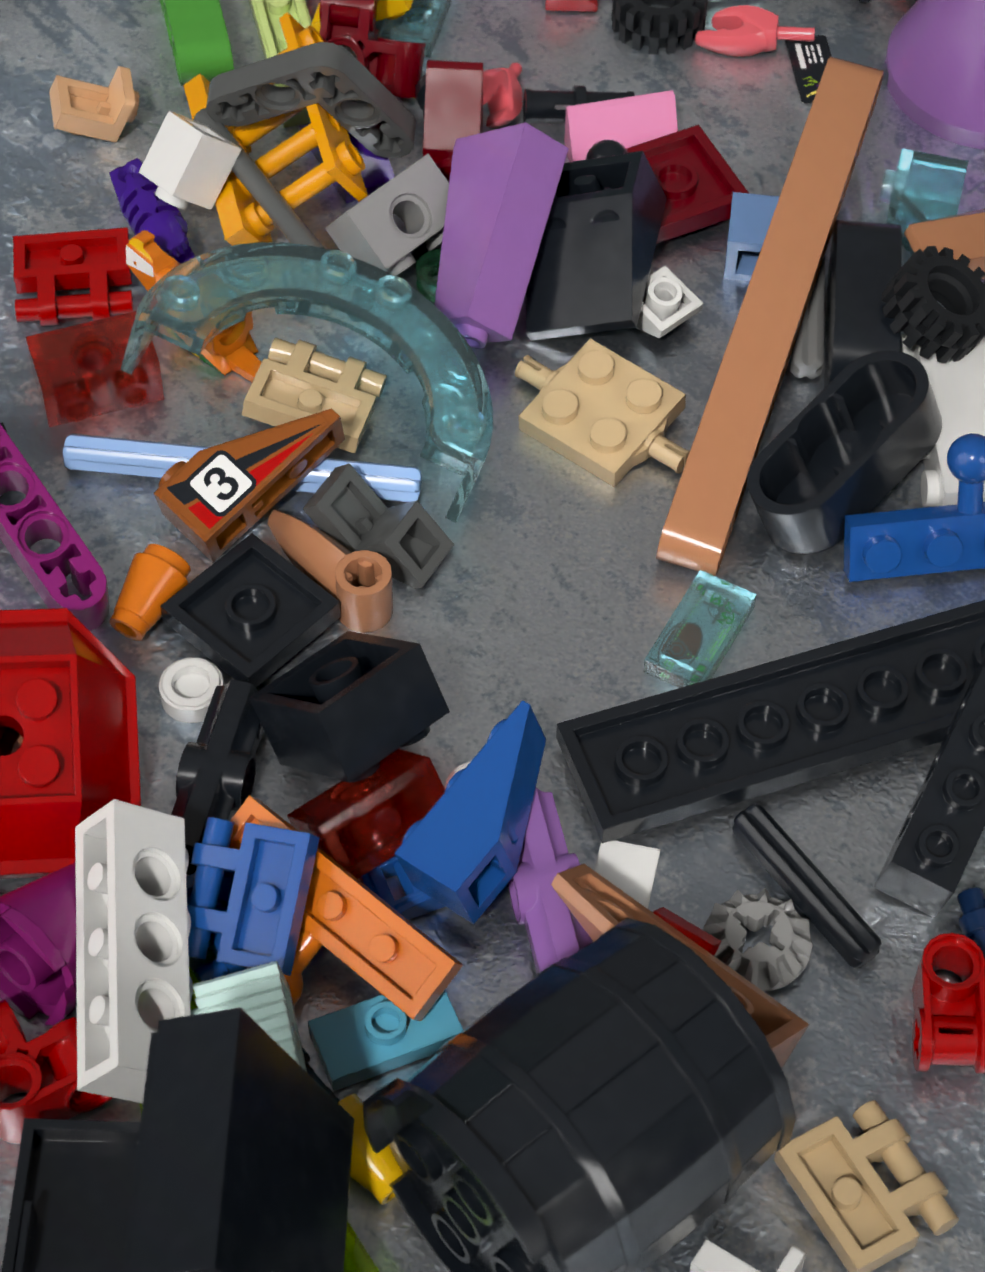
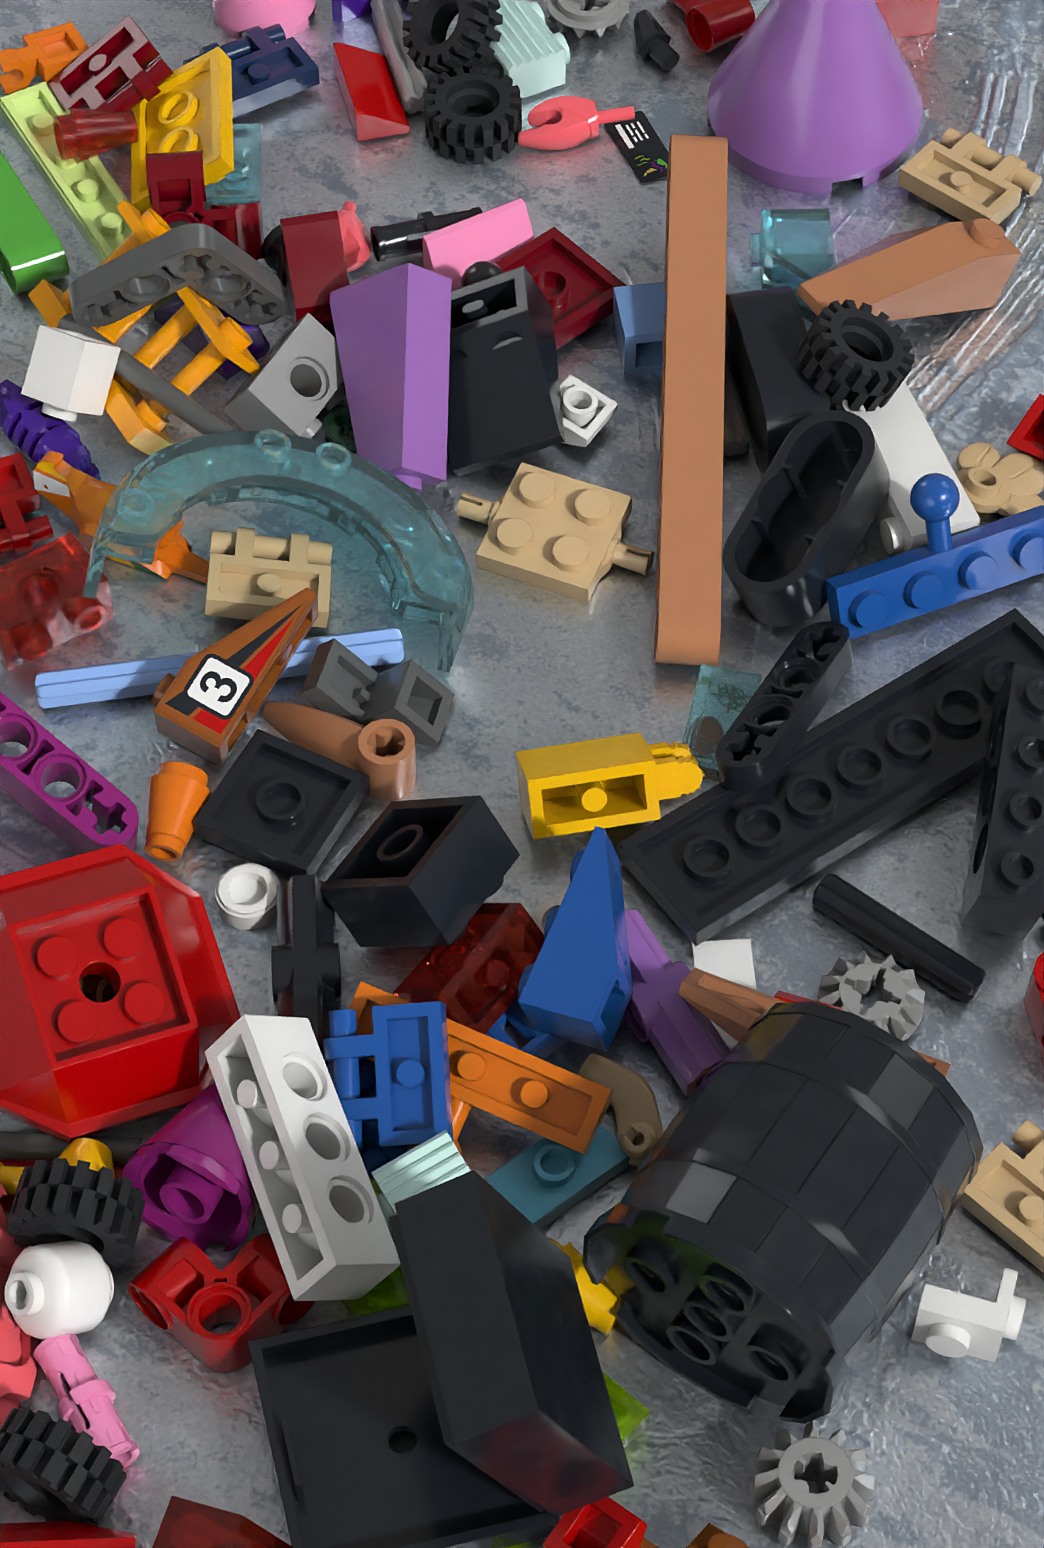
camera: 15 degrees left, 0 degrees up
none -> yellow hinge [515,732,705,840]
none -> tan arm [578,1053,664,1167]
none -> black beam [715,621,854,792]

